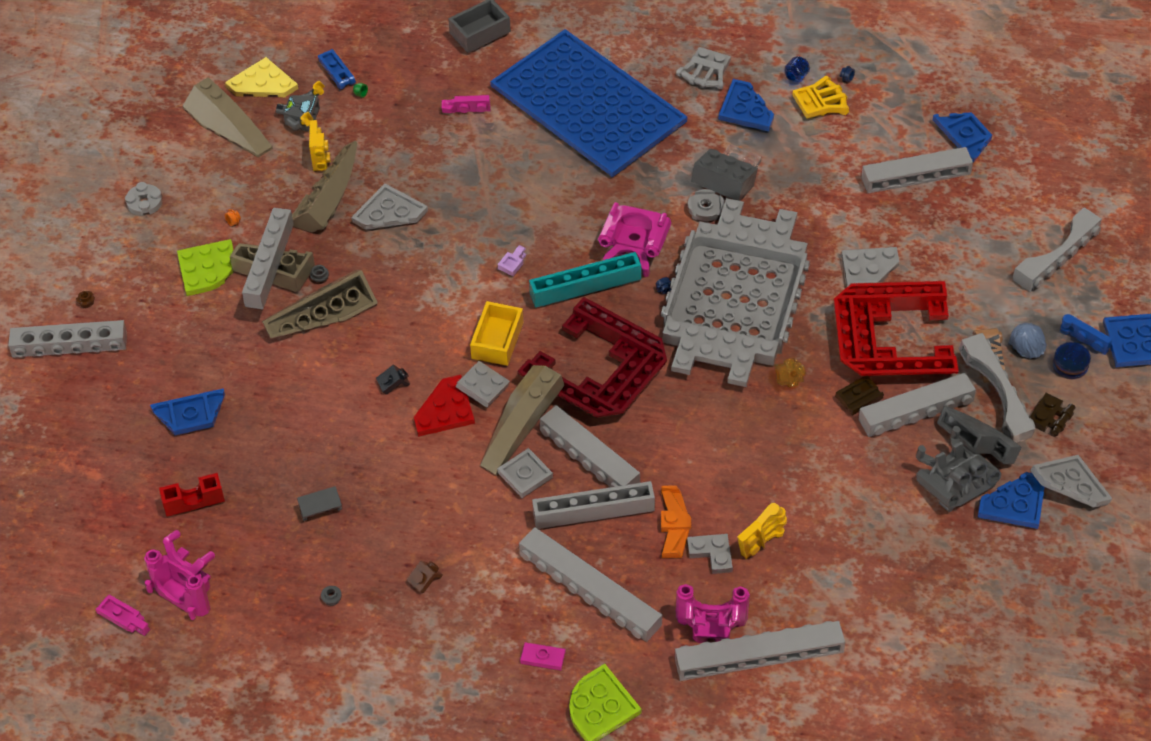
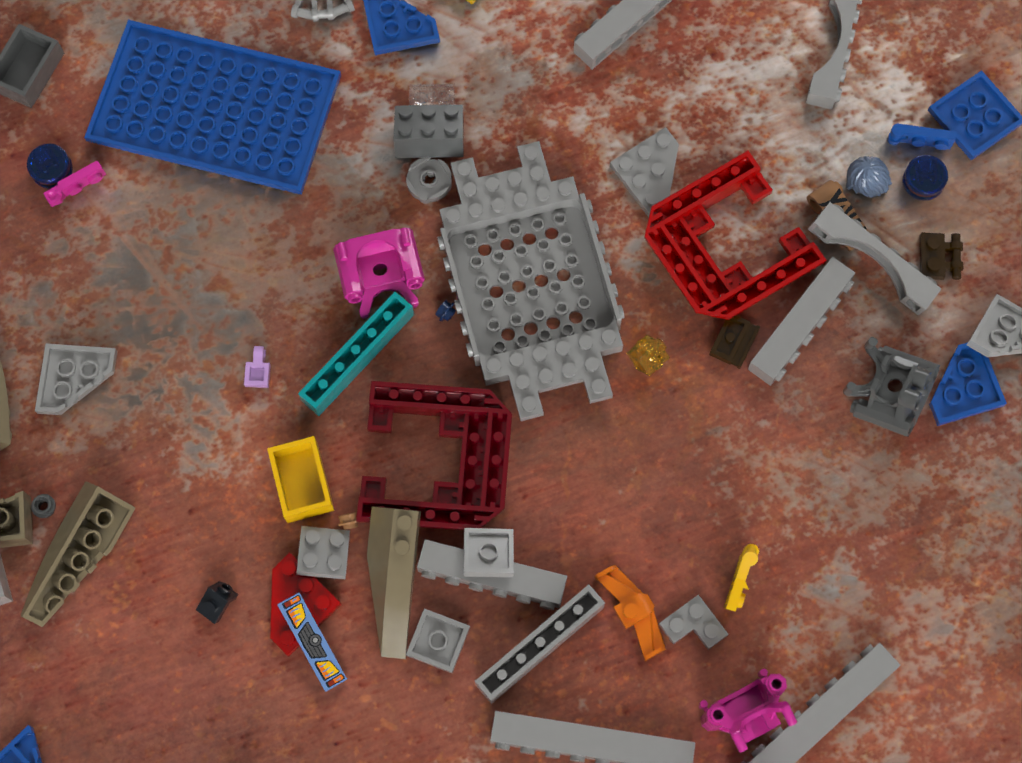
camera: 30 degrees left, 20 degrees up
dark grey slope [937,406,1022,464] -> none
none -> clear blue head [27,143,73,189]
none -> tile [277,593,347,692]
none -> medium nougat plate [338,512,358,530]
none -> light grey plate [464,528,514,578]

